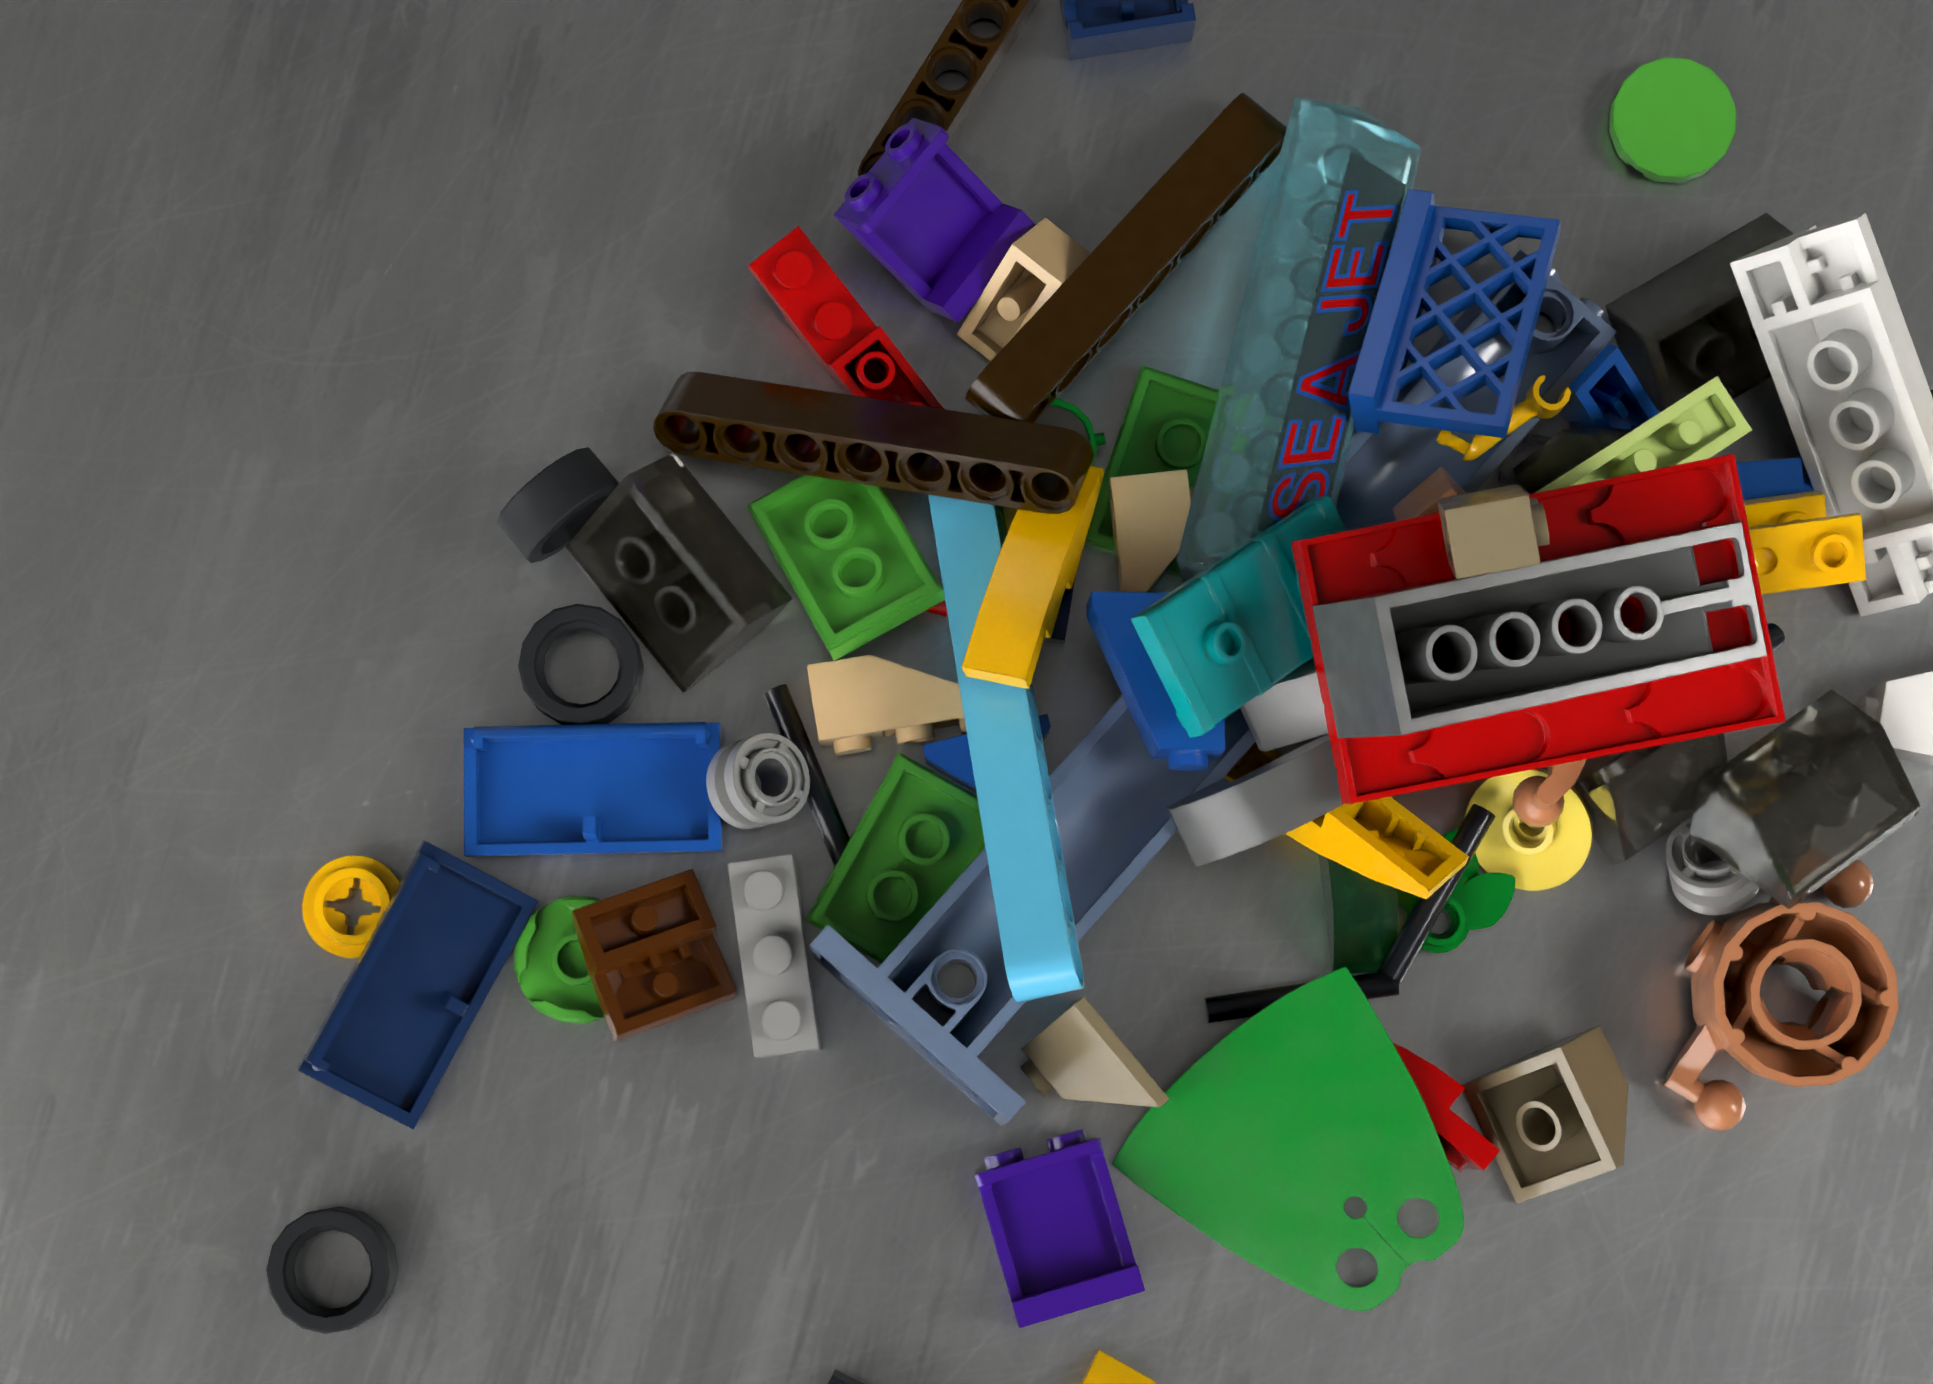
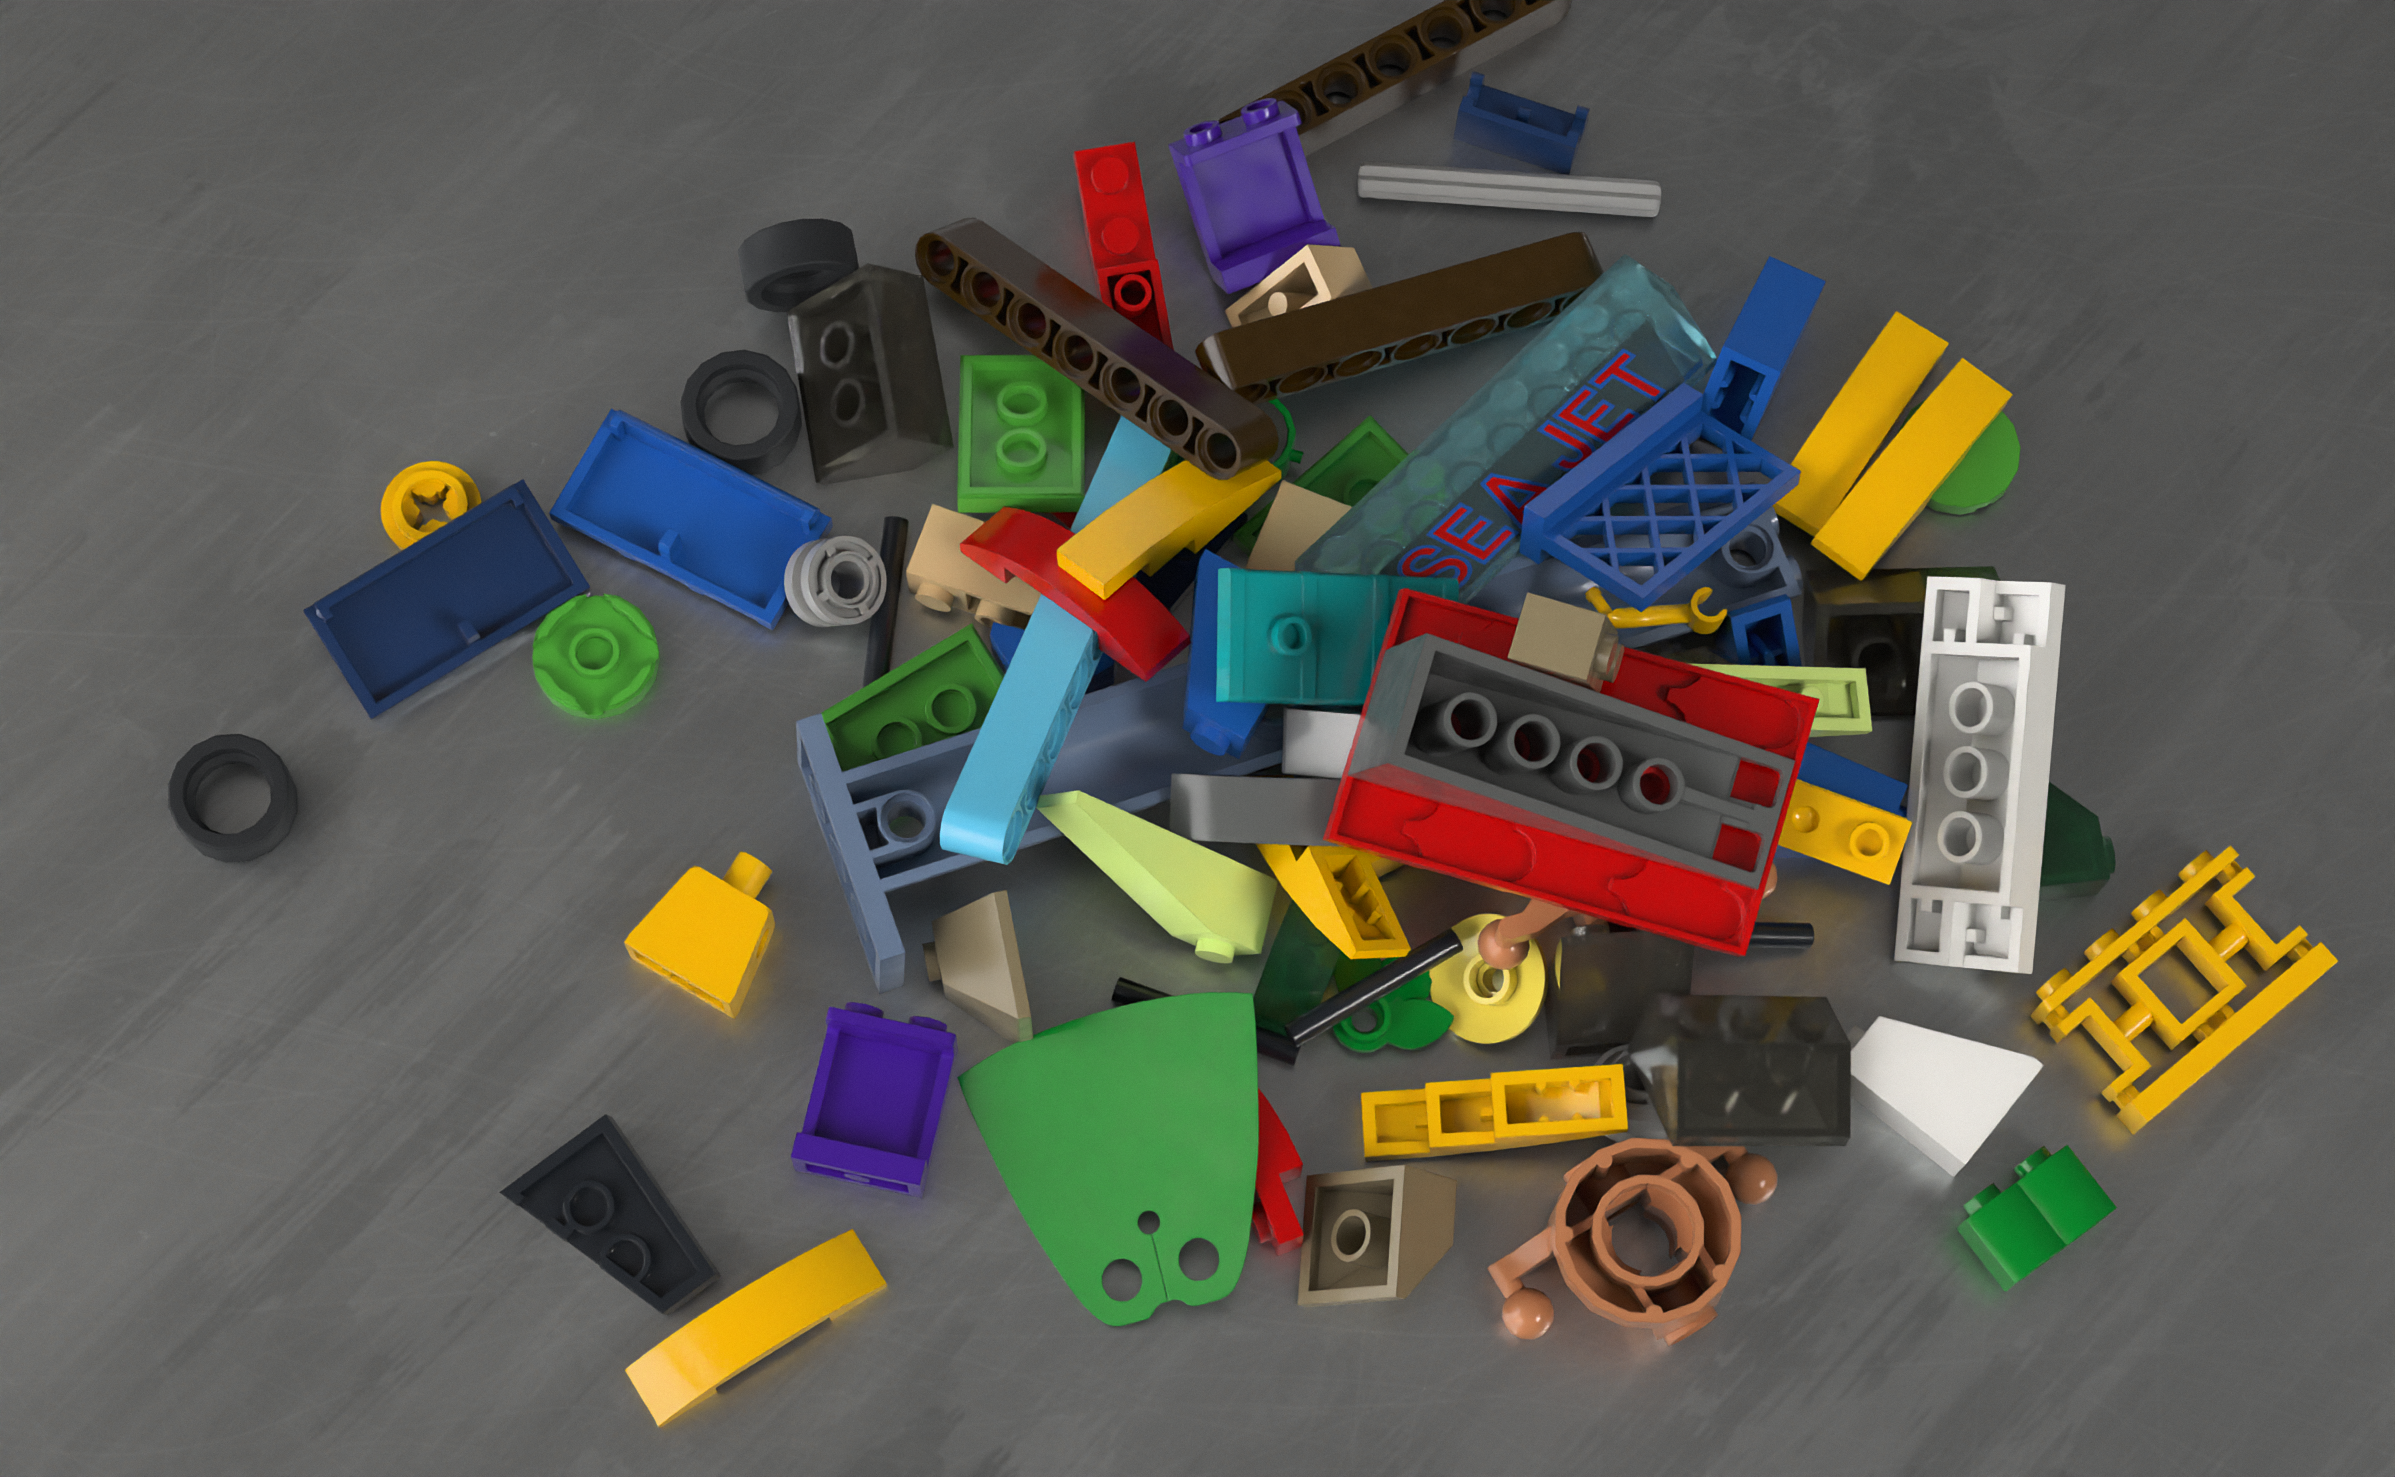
camera: 25 degrees right, 10 degrees down
reddish brown slope [572,869,737,1042] -> none
light grey arch [727,854,822,1059] -> none
none -> yellow torso [624,851,776,1019]
none -> red slope [960,507,1191,682]
none -> yellowish green slope [1036,790,1278,963]
none -> light grey axle [1357,161,1661,217]
none -> yellow slope [1361,1064,1628,1162]
none -> blue slope [1701,256,1826,441]
none -> yellow slope [1772,311,1949,537]
none -> yellow slope [1810,358,2013,581]

